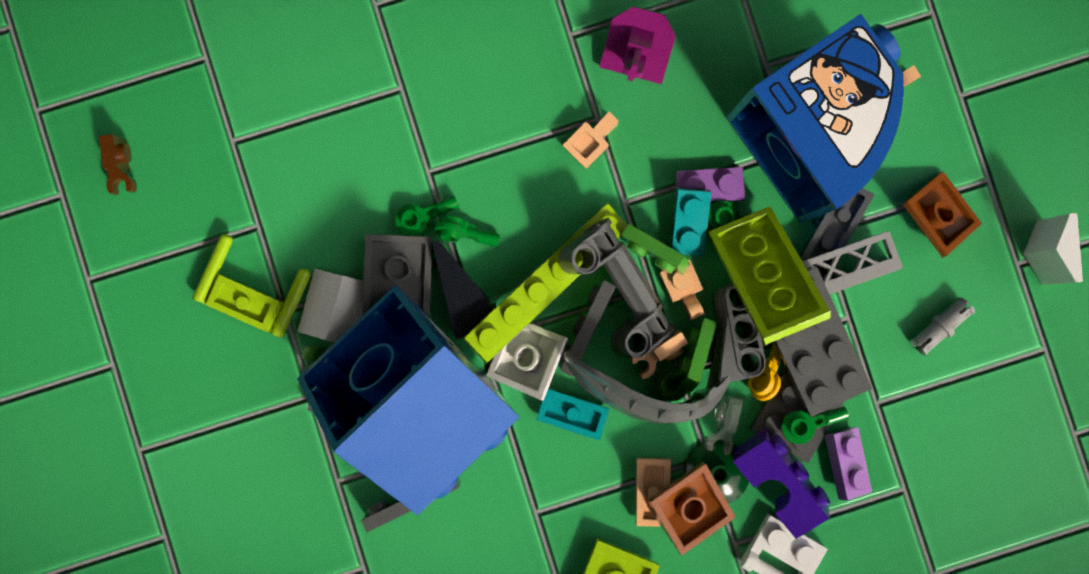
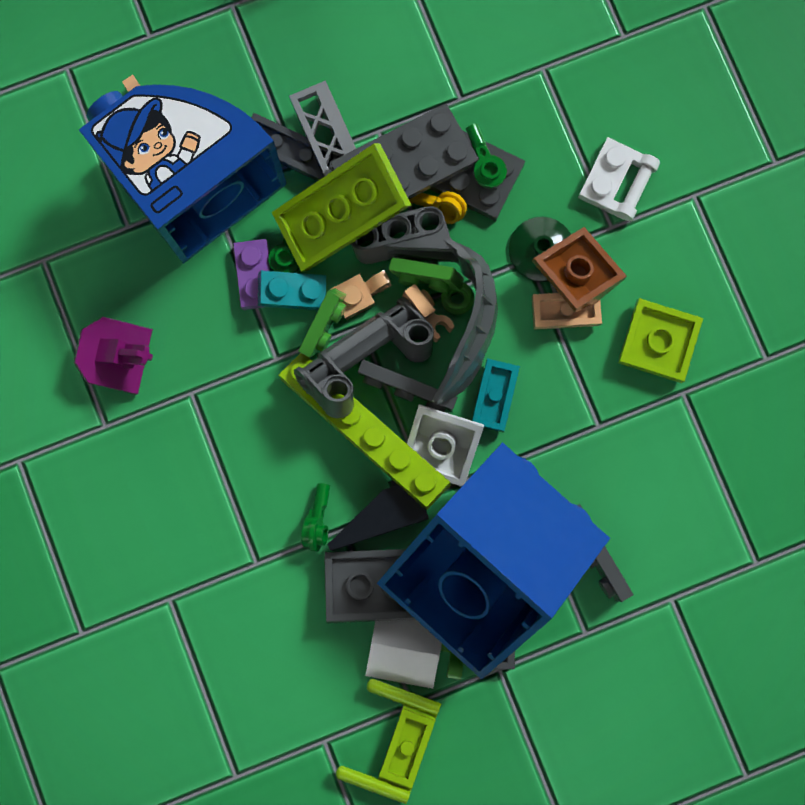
camera: 90 degrees left, 5 degrees down
green plate [395,195,459,236] -> none
light nougat plate [563,112,619,169] -> none
clear plate [705,395,743,455] -> none
dark purple arch [733,427,831,539] -> none
medium lavender plate [825,427,872,501] -> none
dark orange slope [903,171,982,258] -> none
light grey pin [910,297,975,356] -> none

